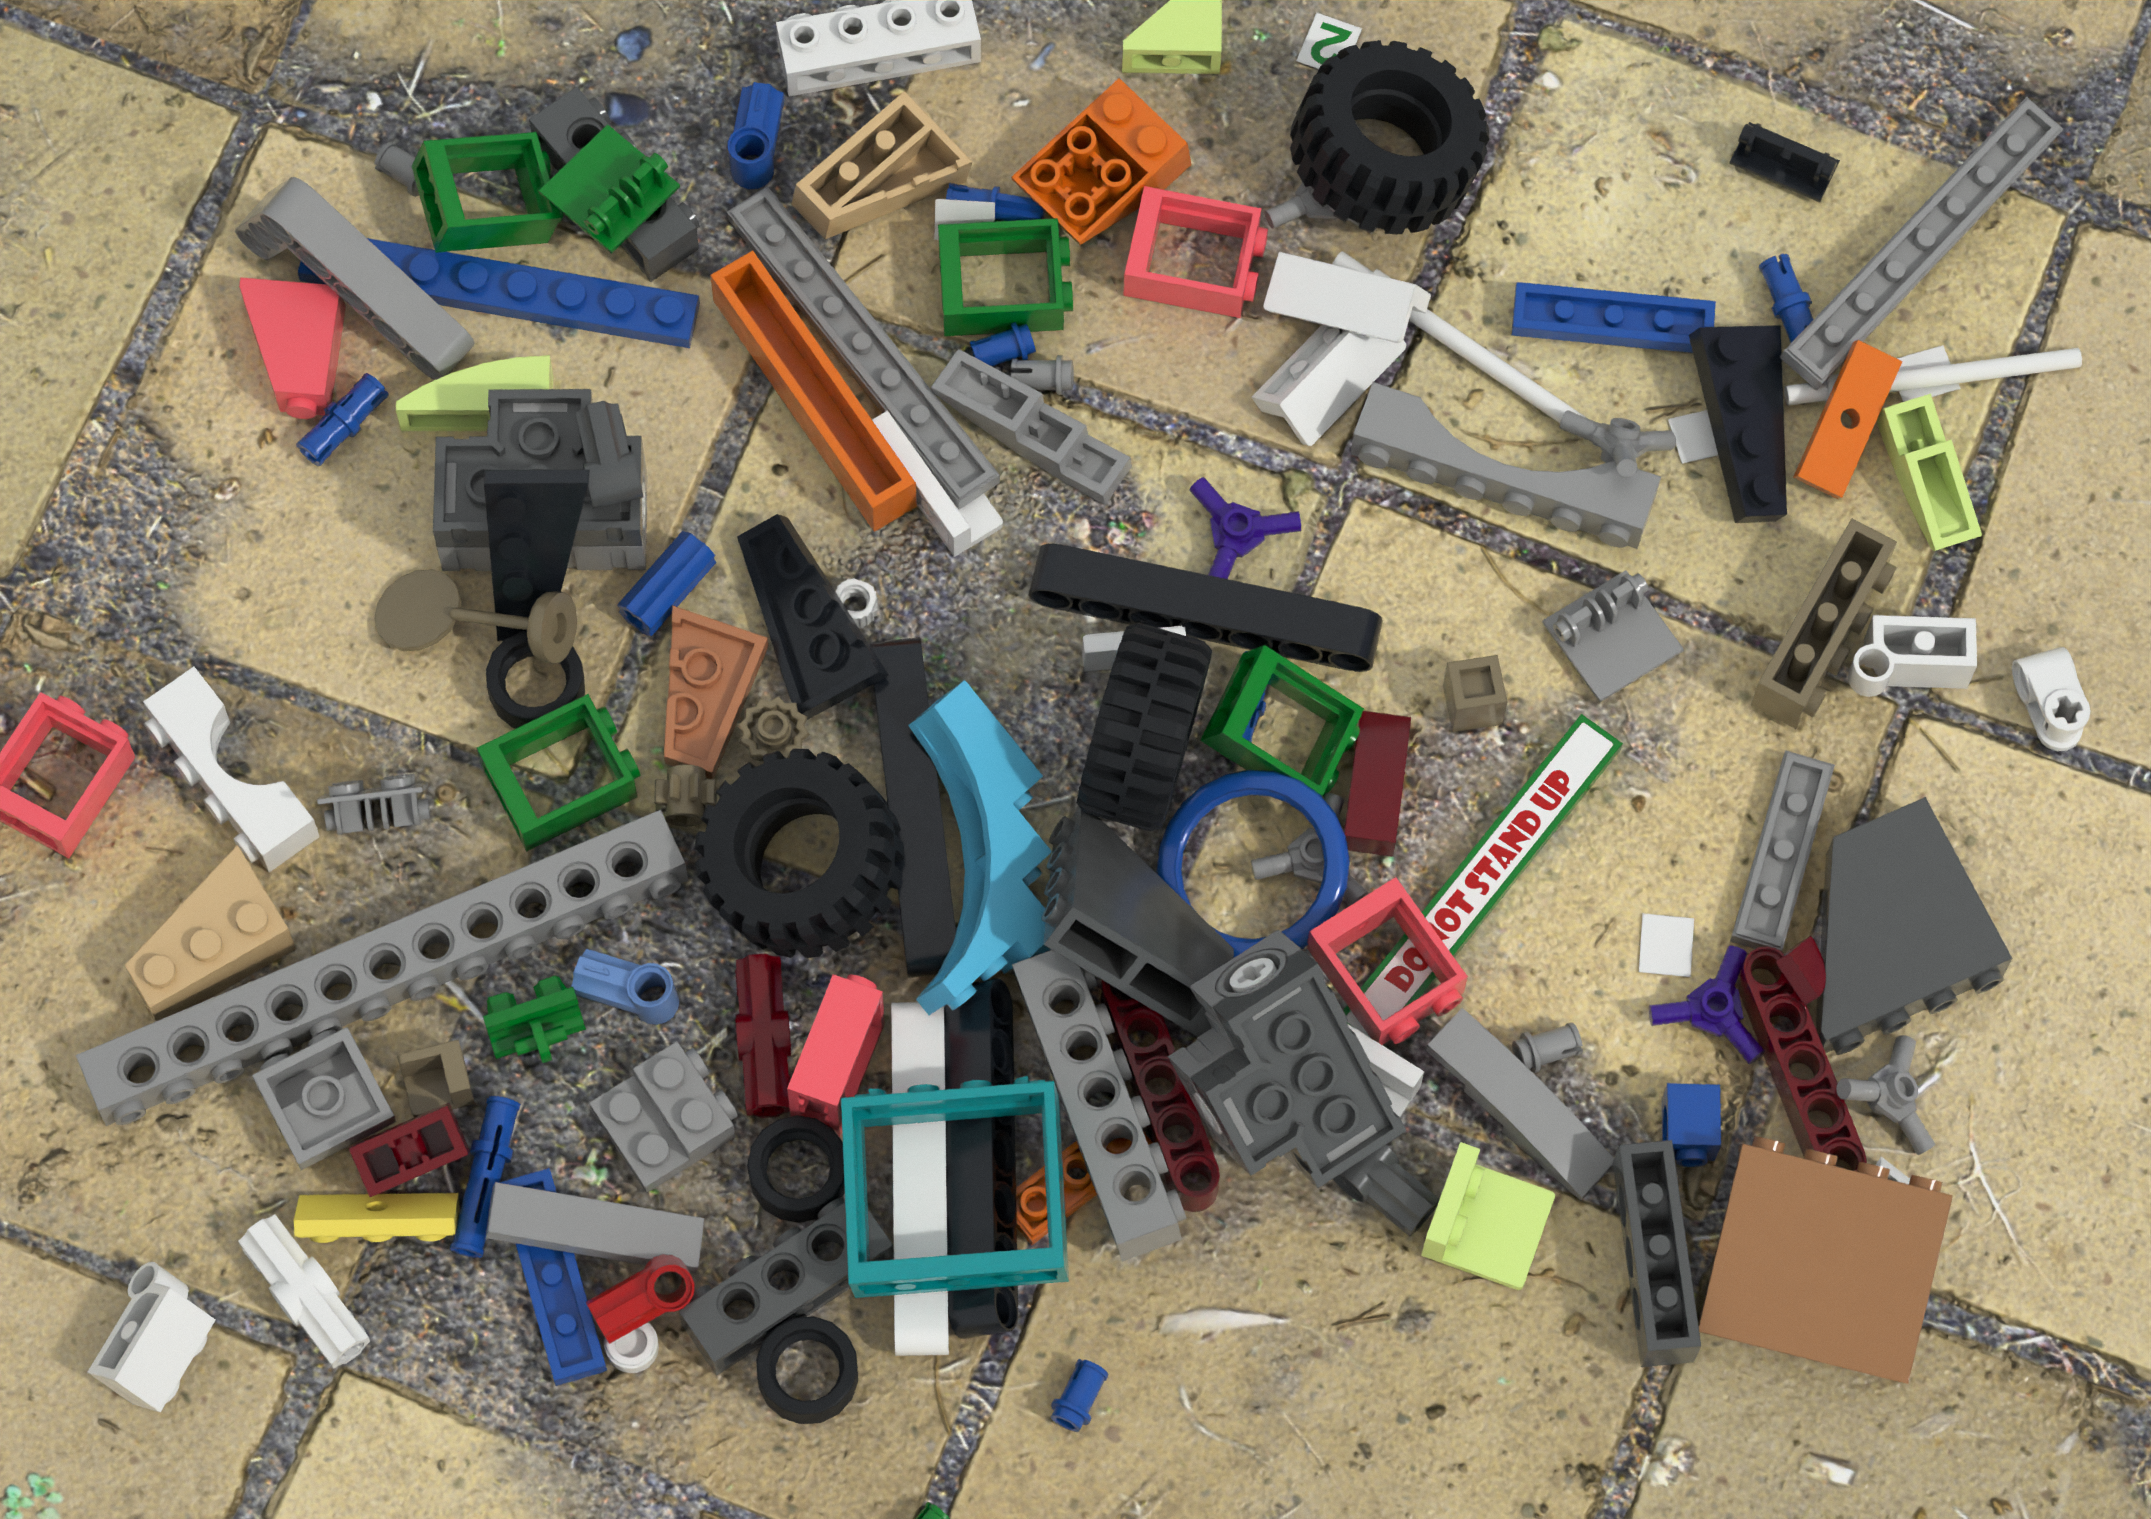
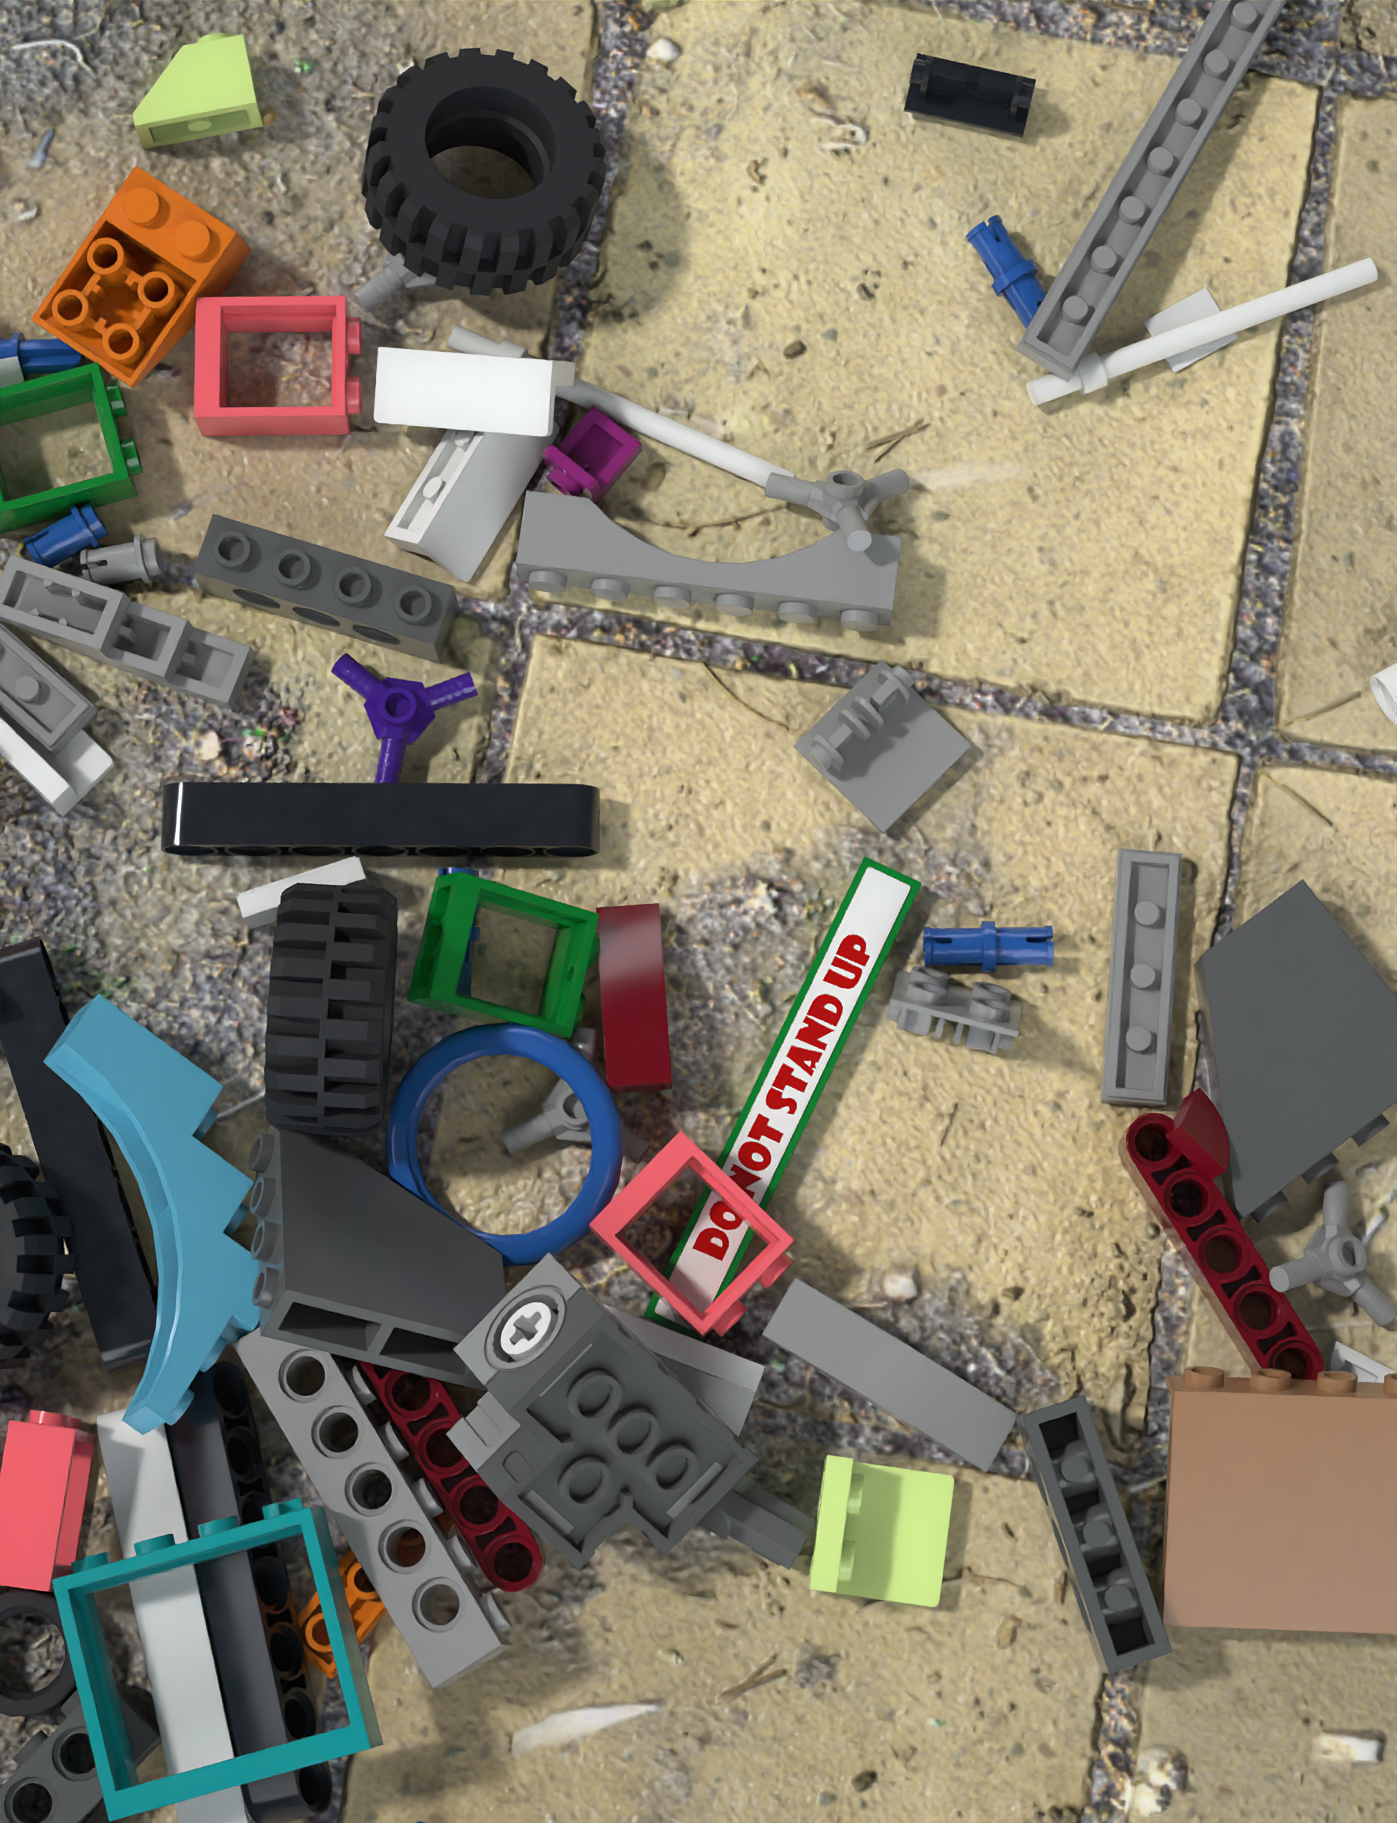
camera: 10 degrees left, 10 degrees up
white sticker [1296,13,1362,69] -> none
dark tan panel [1443,655,1507,732] -> none
blue plate [1511,282,1716,353] -> none
light grey pin [1512,1022,1583,1073] -> none
white sticker [1639,913,1694,977] -> none
dark purple piece [1649,946,1765,1064] -> none
blue brick [1662,1083,1721,1167] -> none
white sticker [1668,410,1718,464] -> none
black wing [1689,325,1787,523] -> none
dark tan brick [1751,518,1897,729] -> none
orange tile [1793,340,1903,499] -> none
white hinge [1848,615,1977,697] -> none
yellowish green slope [1877,393,1982,551] -> none
none -> dark grey brick [193,514,459,664]
none -> magenta bracket [542,406,643,505]
none -> light grey hinge [886,966,1021,1054]
none -> blue pin [923,921,1054,972]

